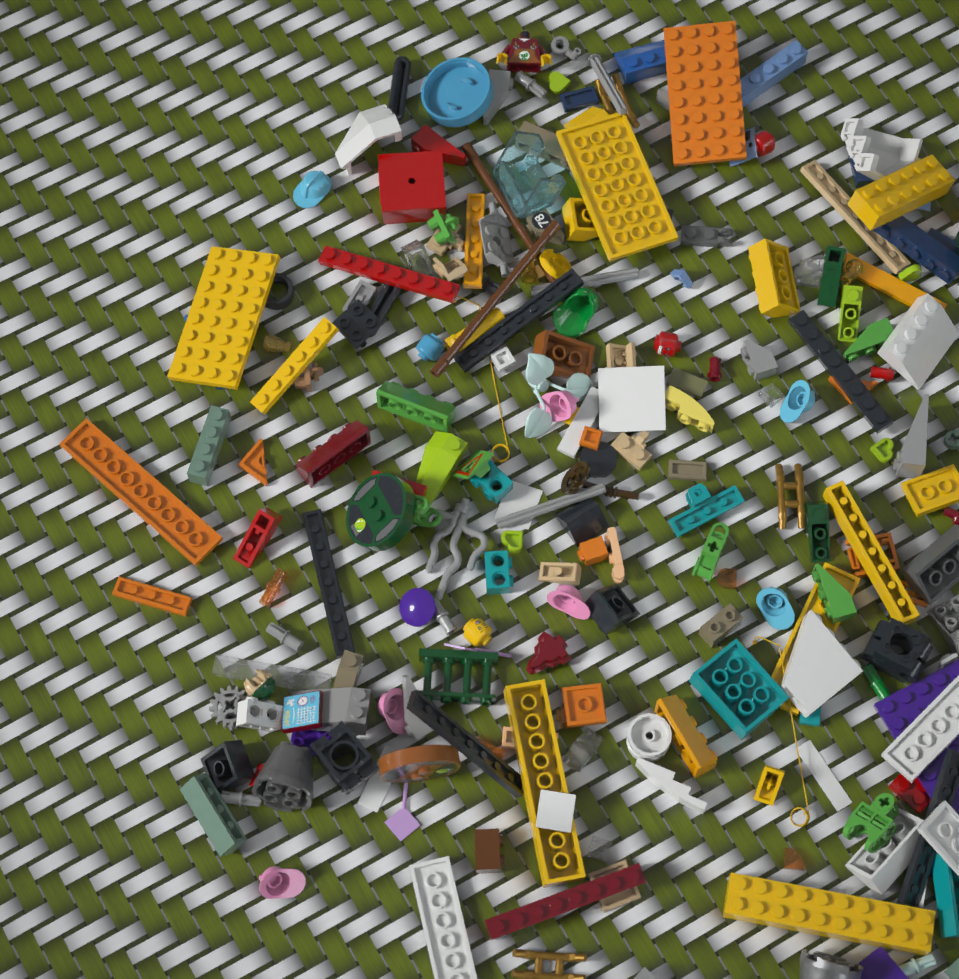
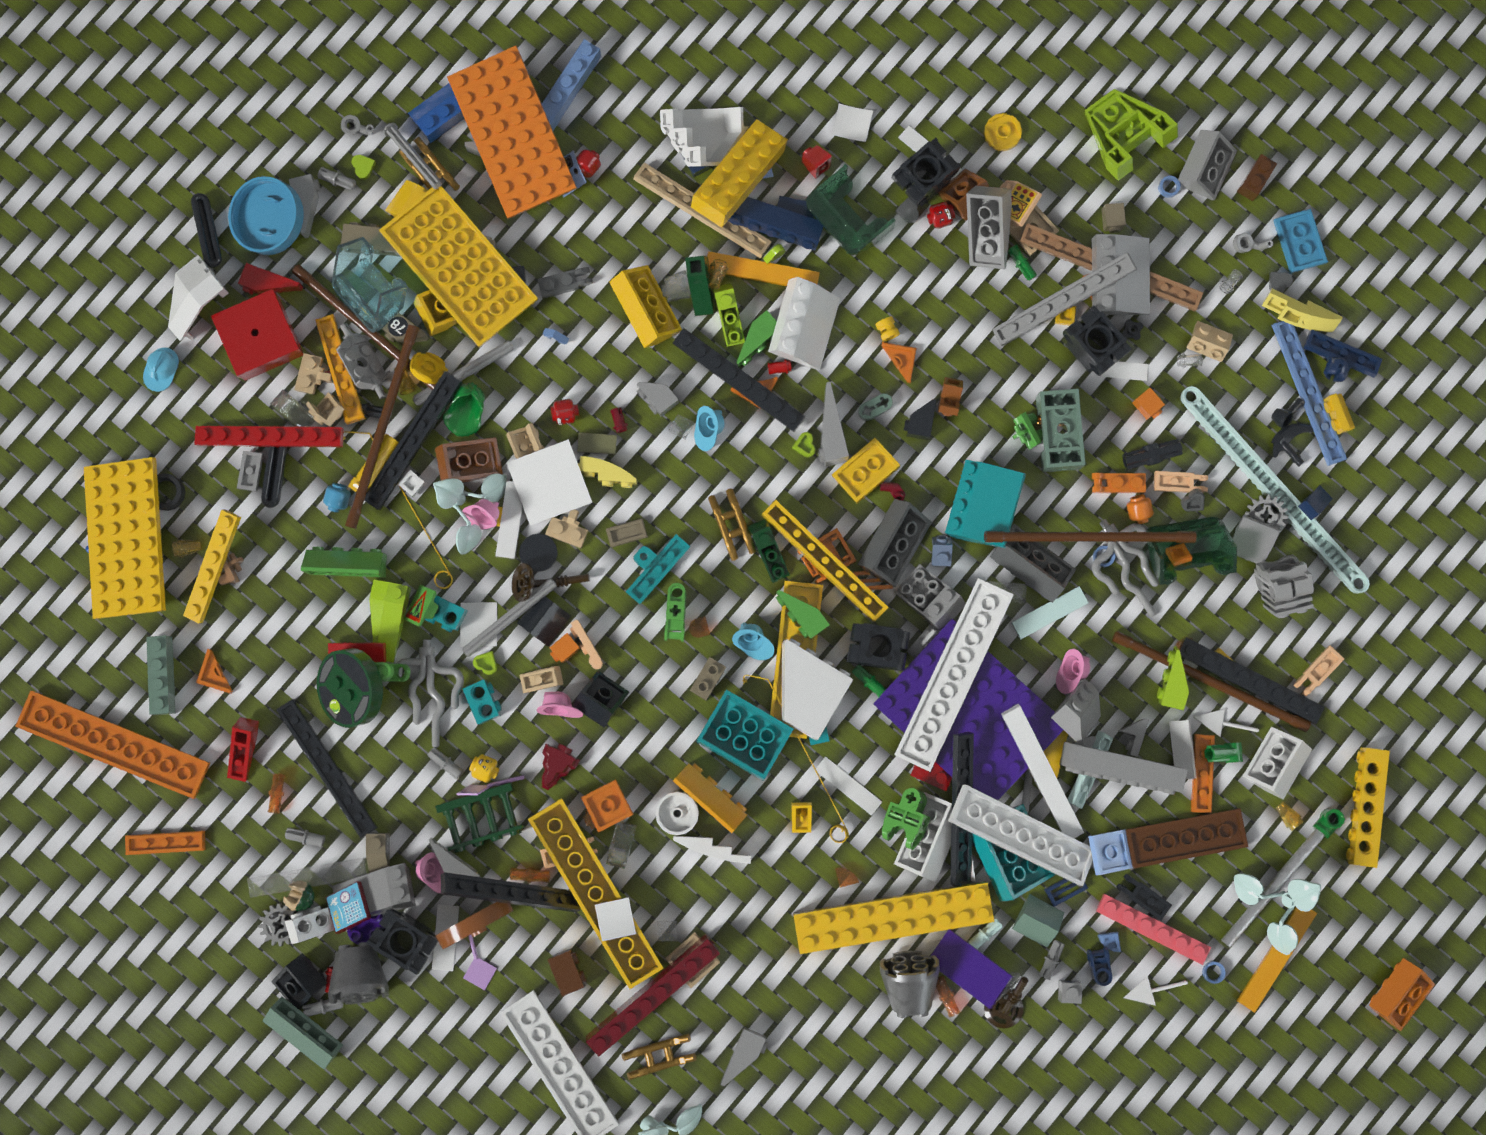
camera: 20 degrees left, 15 degrees up
bright pink piece [259,866,306,899] -> none
dark red slope [296,420,371,488] -> none
black hinge [332,299,384,349] -> none
dark purple dish [399,588,437,627] -> none
bright green hips [427,209,460,246] -> none
torso [496,31,552,73] -> none
dark blue tile [559,86,599,113] -> none
orange tile [579,426,603,450] -> none

